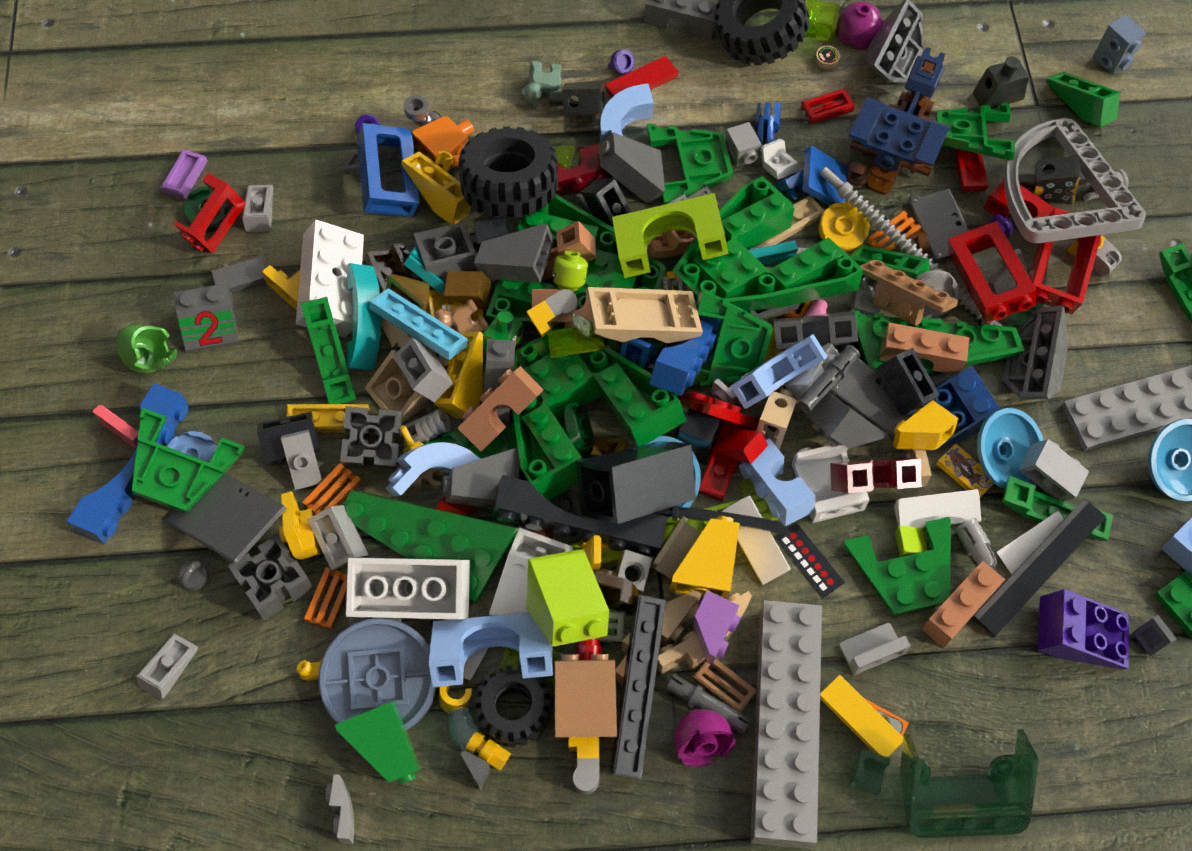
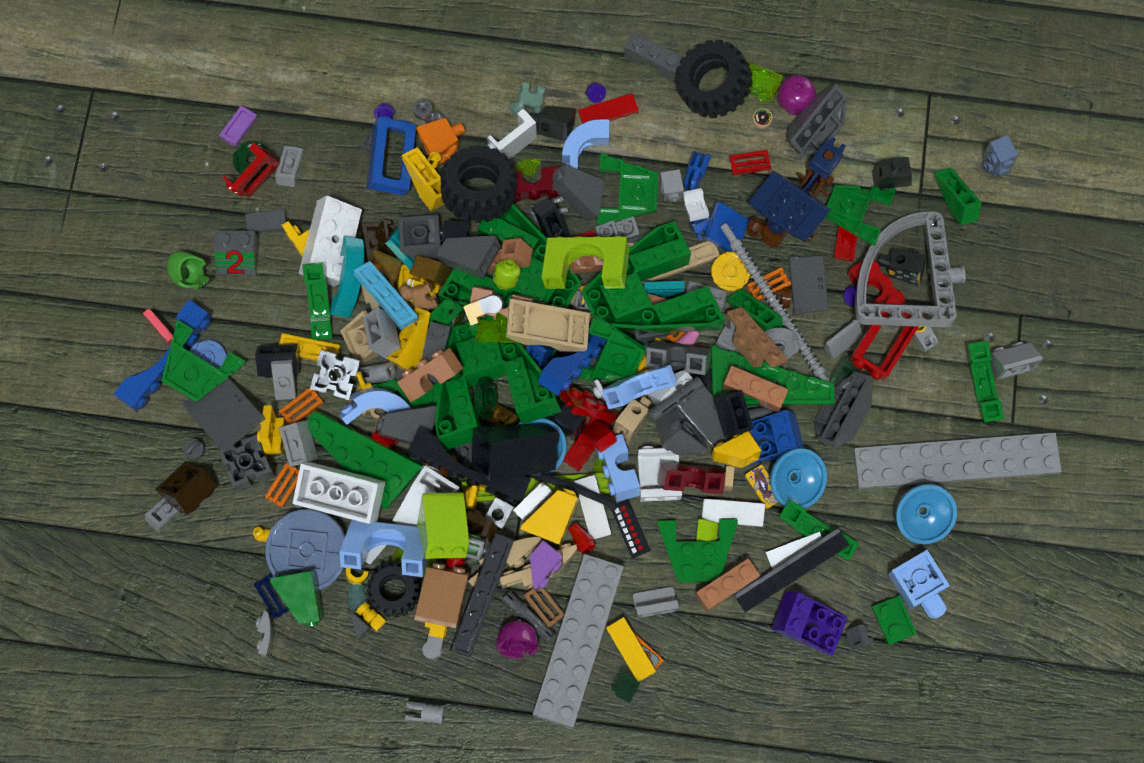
camera: 15 degrees right, 10 degrees up
clear green windscreen [900,729,1039,838] -> none
red piece [948,221,1037,323] -> none
light grey hinge [954,518,997,569] -> none
brick [1018,439,1089,501] -> none
none -> dark brown slope [155,462,217,515]
none -> clear blue tile [254,573,290,620]
none -> white panel [487,109,537,160]
none -> red cone [568,523,596,555]

